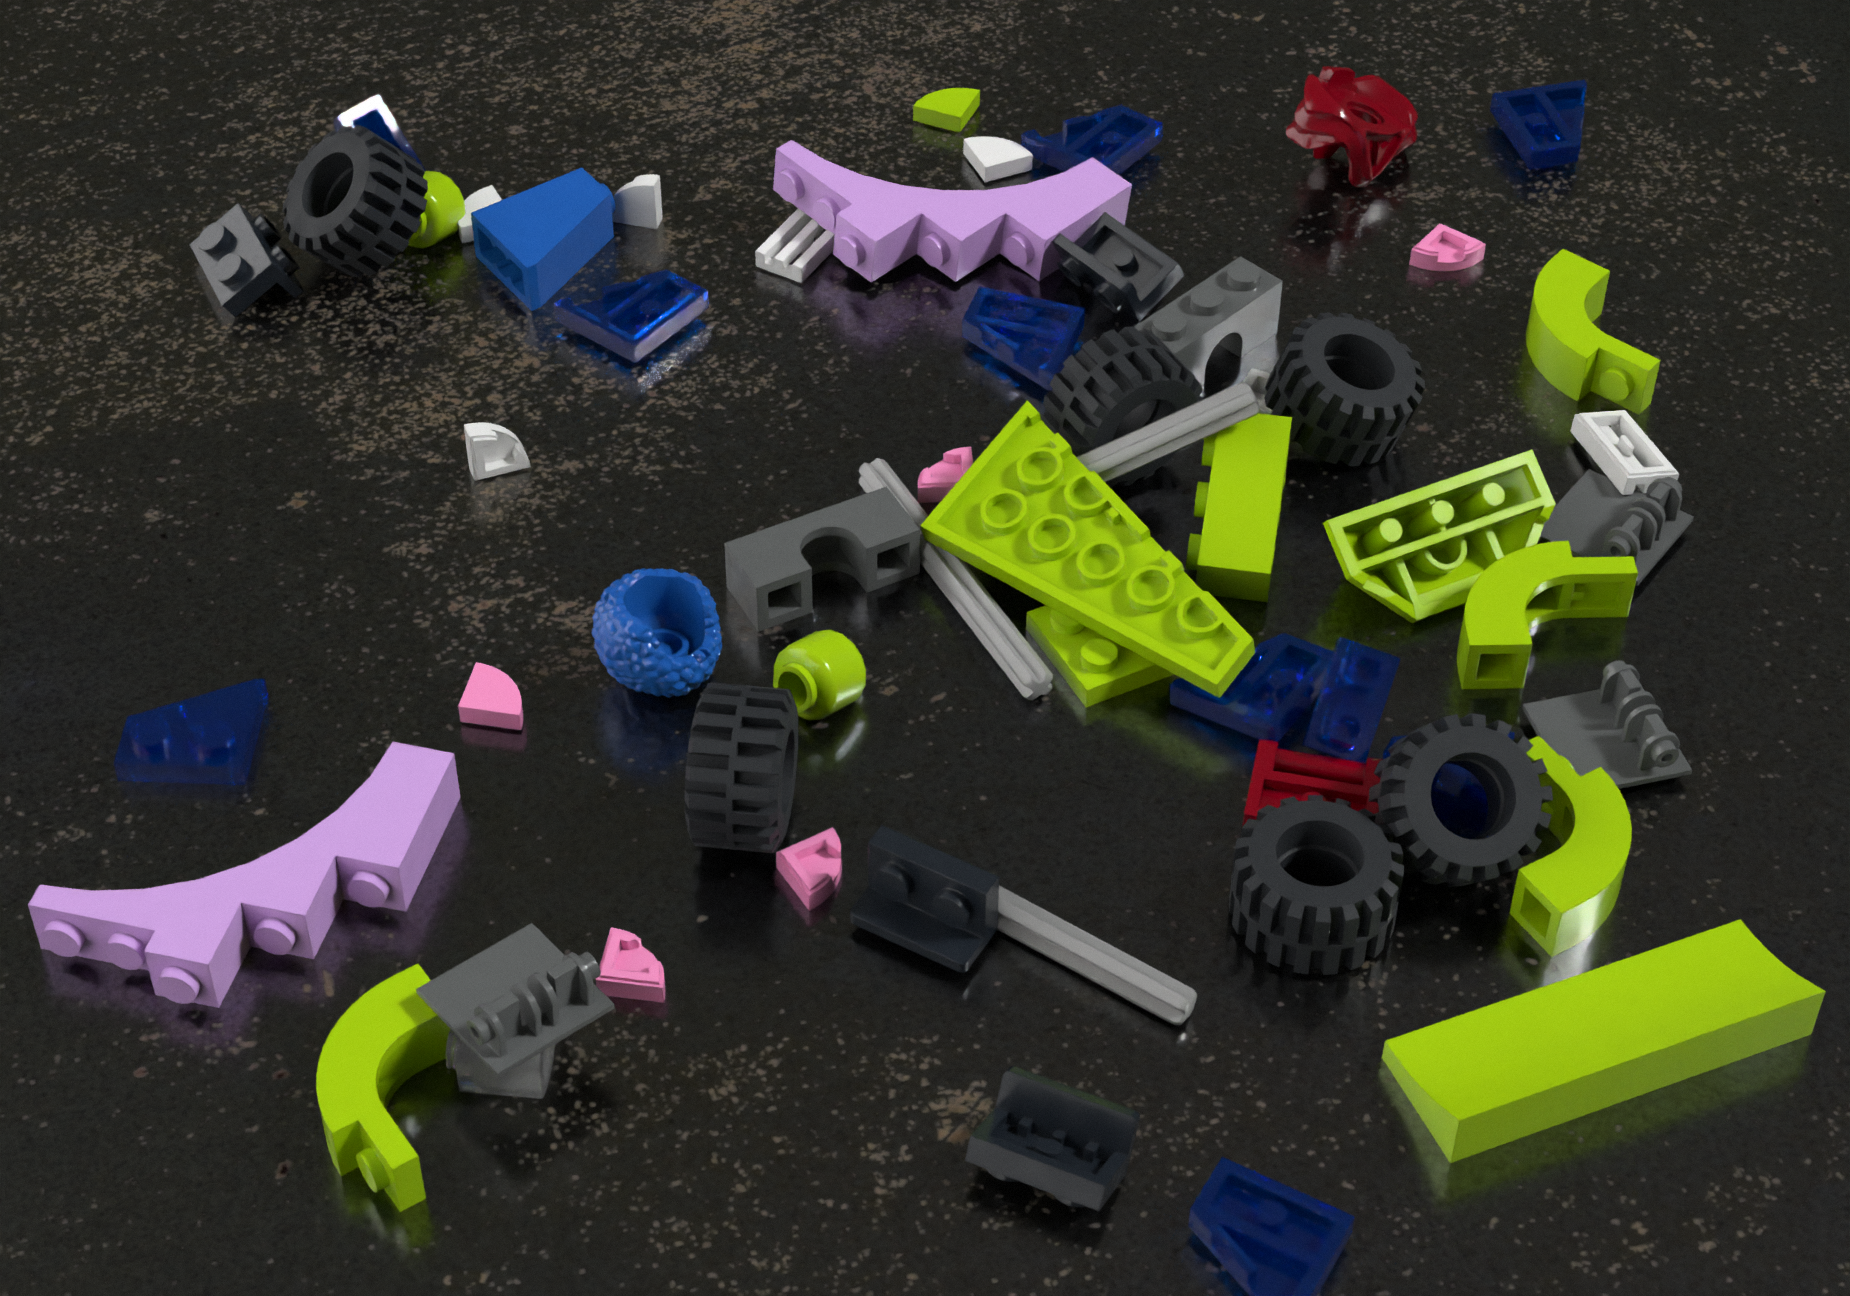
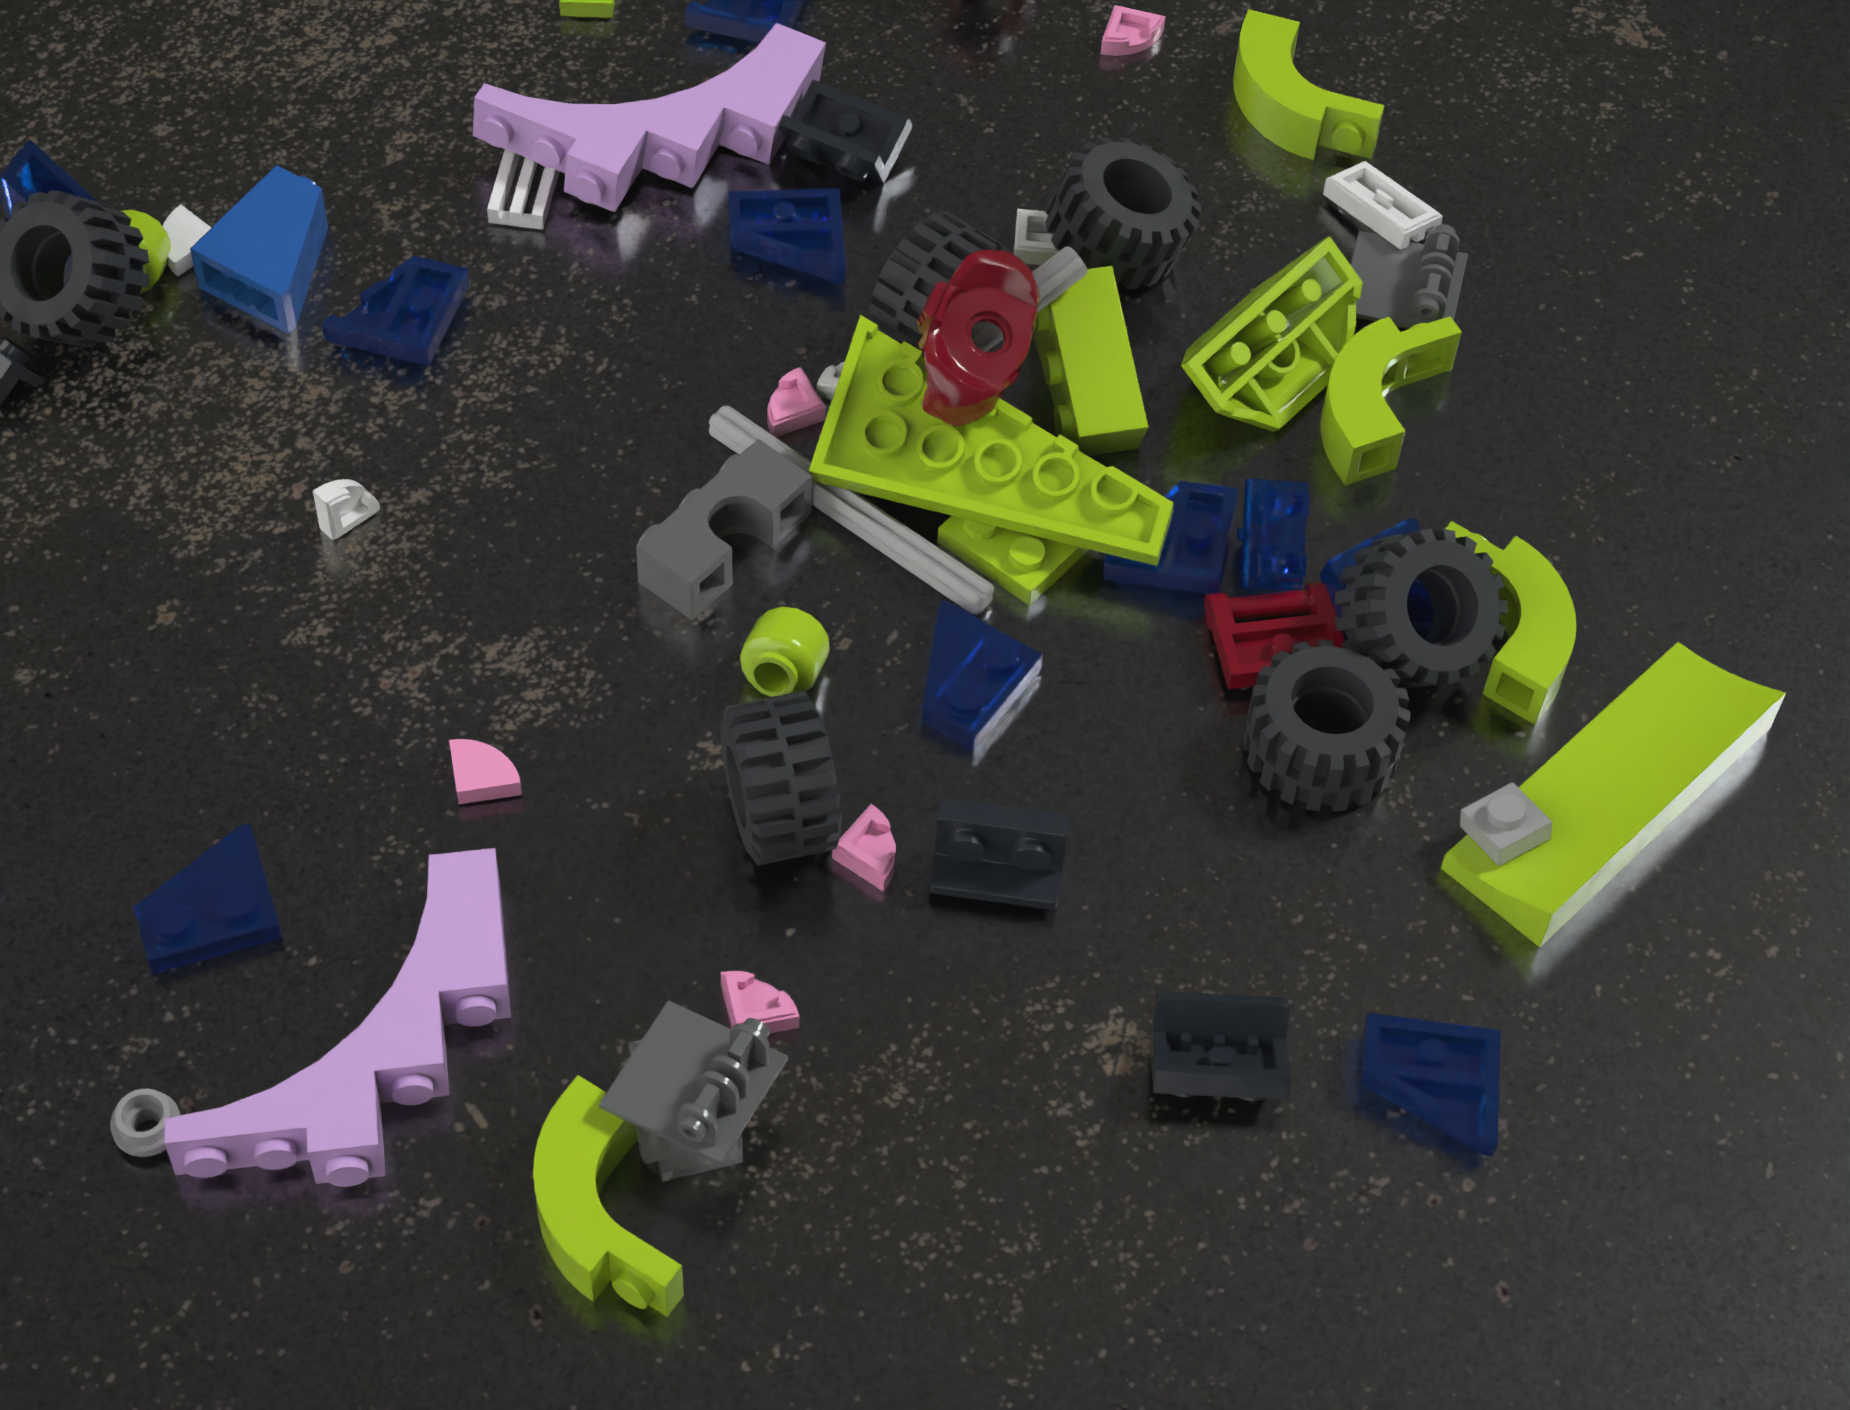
camera: 25 degrees left, 10 degrees up
blue hair [591,568,722,698] -> none
white tile [612,175,663,229] -> none
white tile [963,136,1033,182] -> none
light grey axle [998,886,1197,1025] -> none
dark grey arch [1134,256,1283,385] -> none
dark grey hinge [1522,660,1692,789] -> none
none -> light grey plate [110,1089,180,1157]
none -> dark red piece [917,250,1040,426]
none -> clear blue wing [922,600,1043,752]
none -> light grey plate [1460,782,1552,866]

